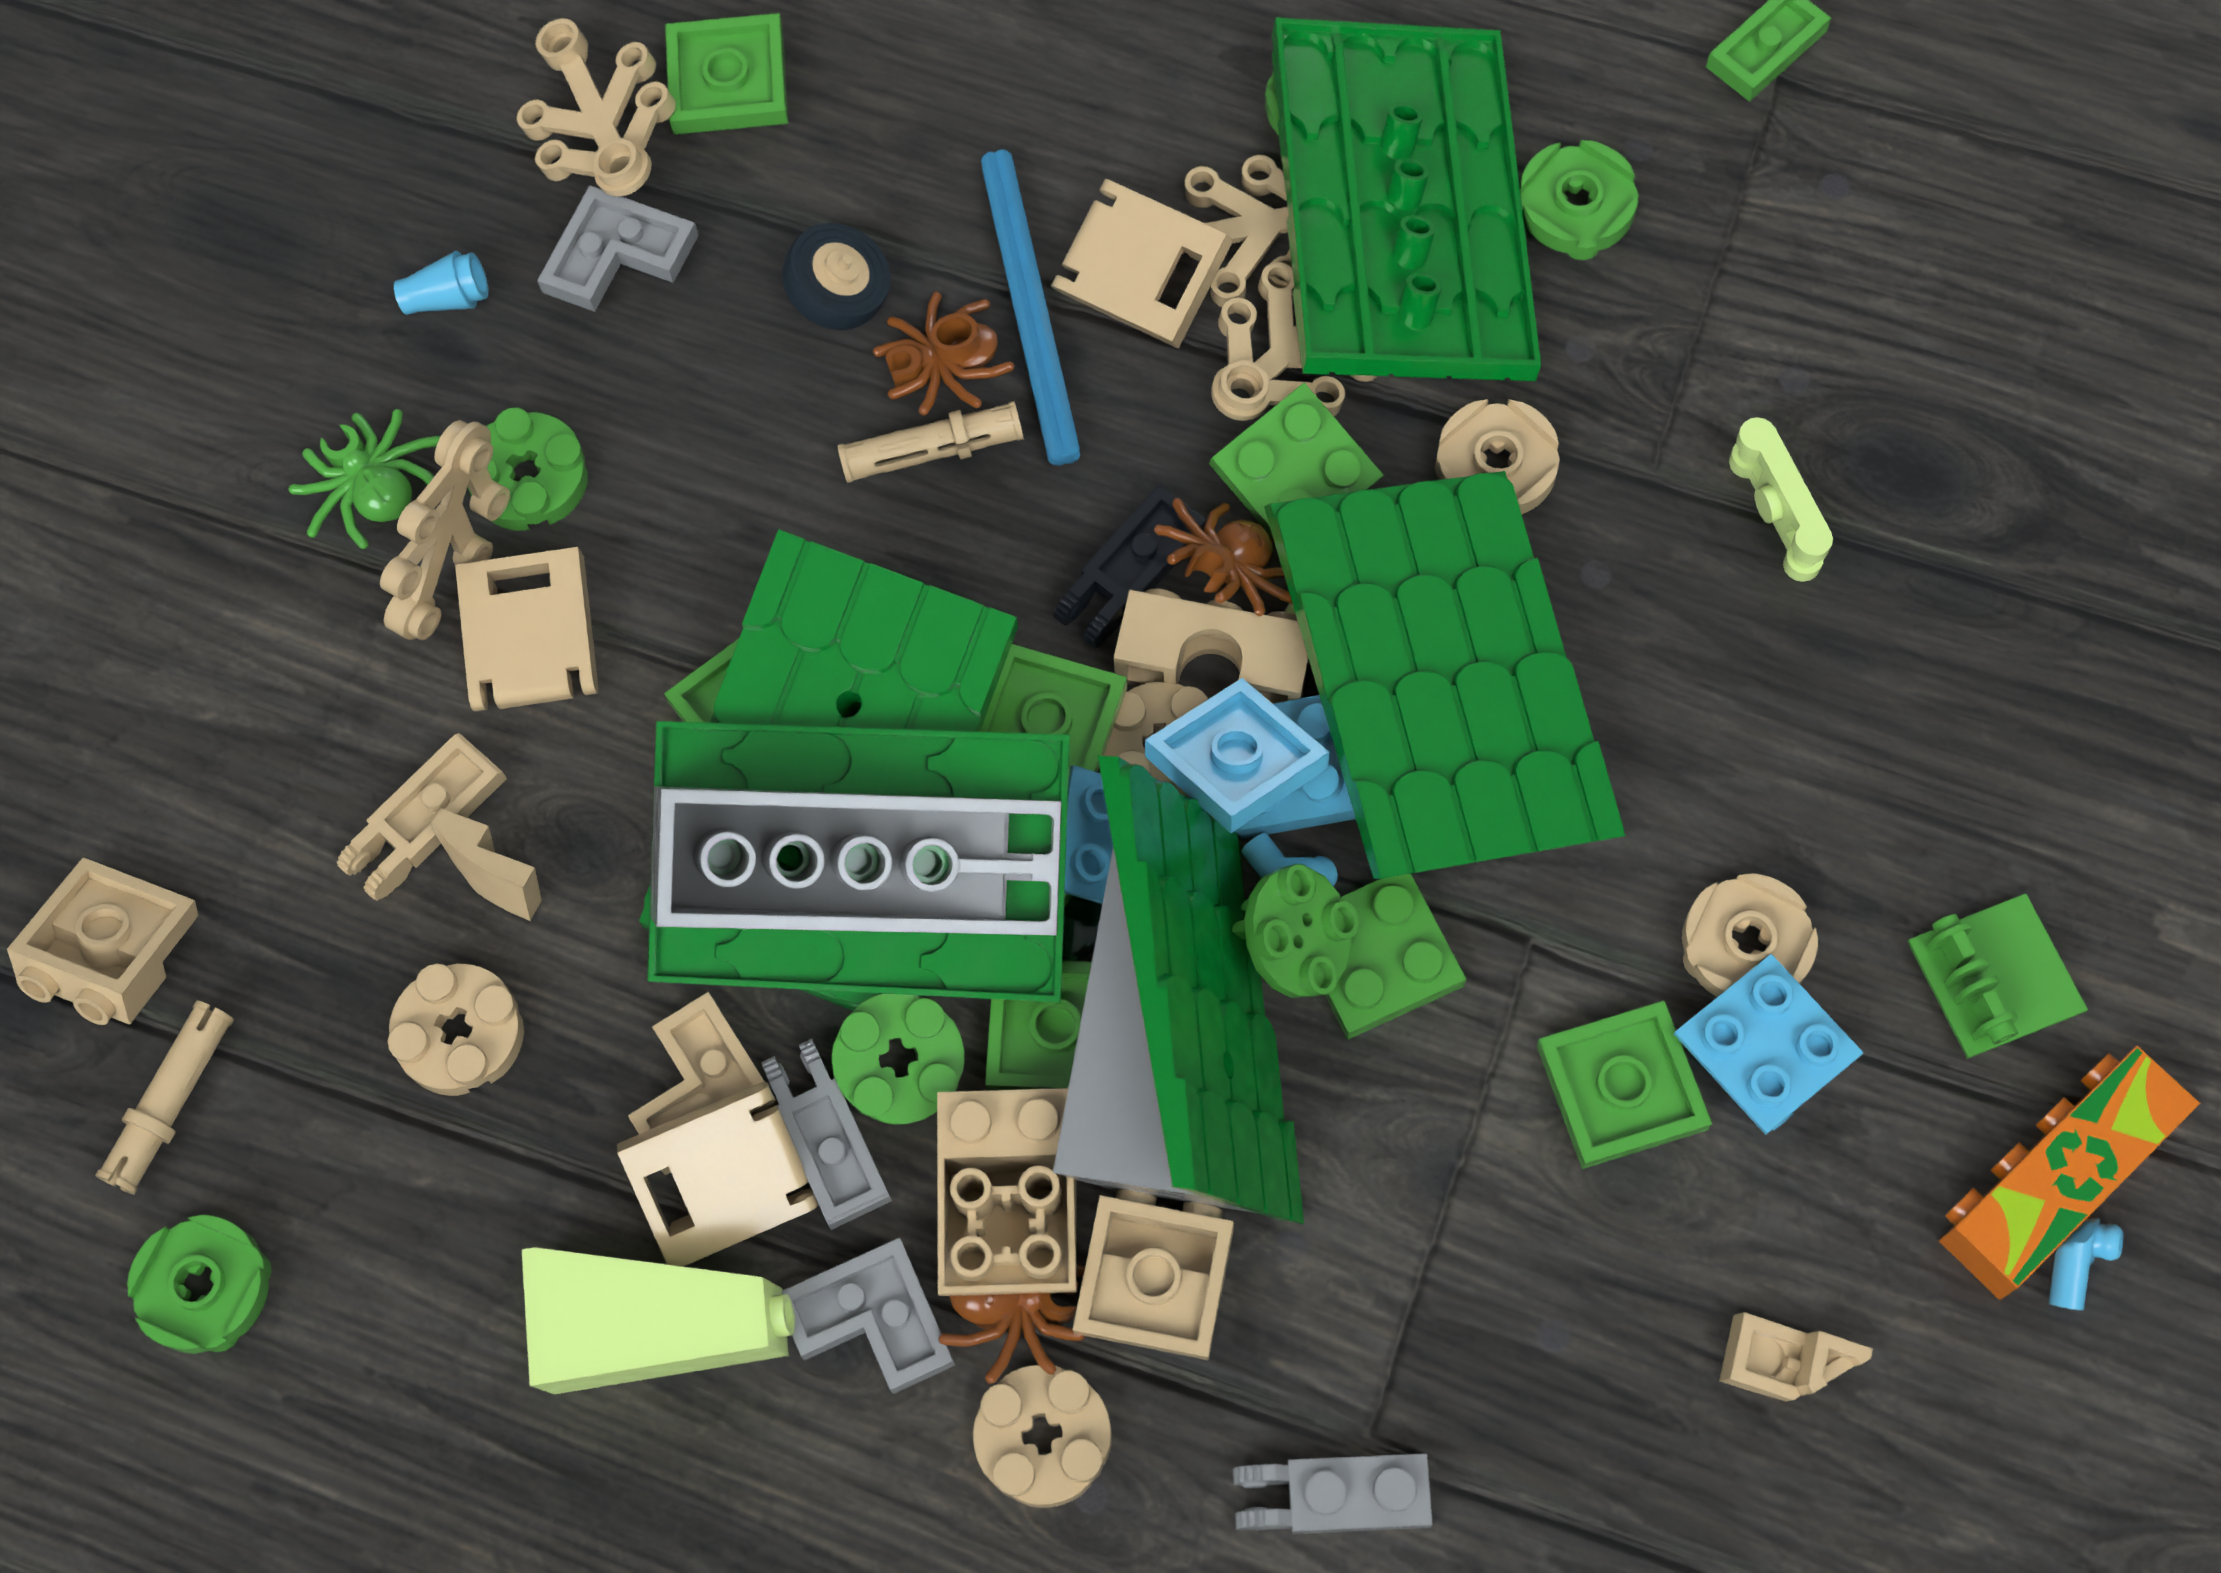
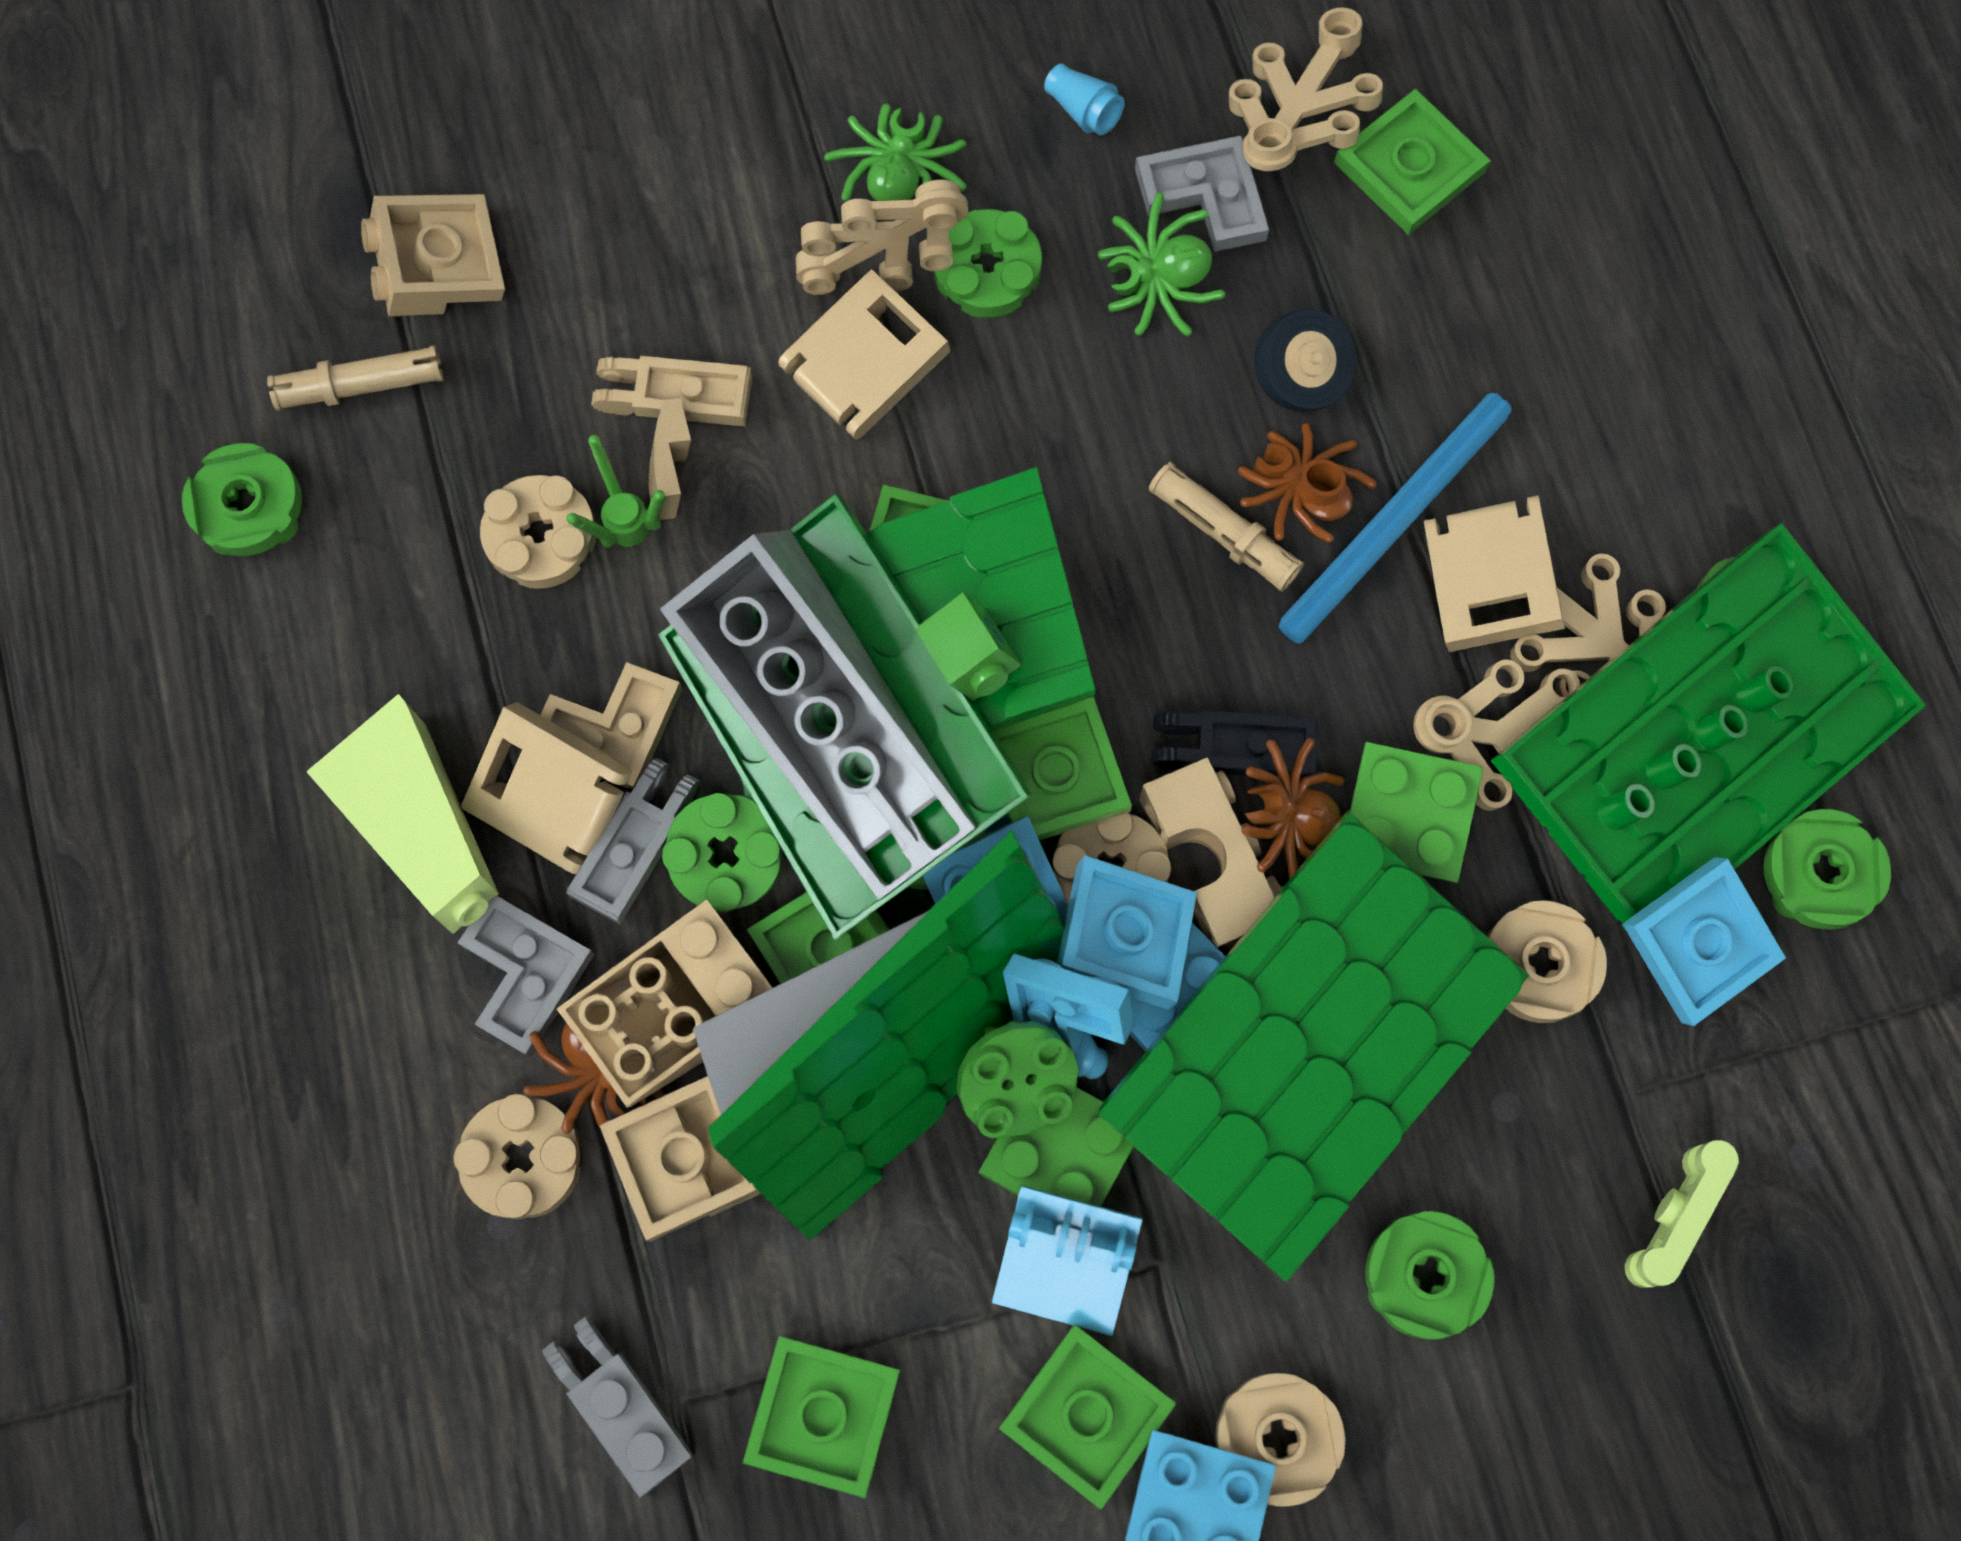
camera: 50 degrees right, 5 degrees up
none -> bright green plant [566,435,665,548]
none -> bright green plate [743,1336,901,1498]
none -> bright green brick [915,592,1022,701]
none -> medium azure hinge [992,1185,1143,1336]
none -> medium azure plate [1003,953,1134,1056]
none -> bright green animal [1097,192,1225,336]
none -> bright green plate [1365,1211,1494,1340]
none -> medium azure plate [1622,857,1786,1026]

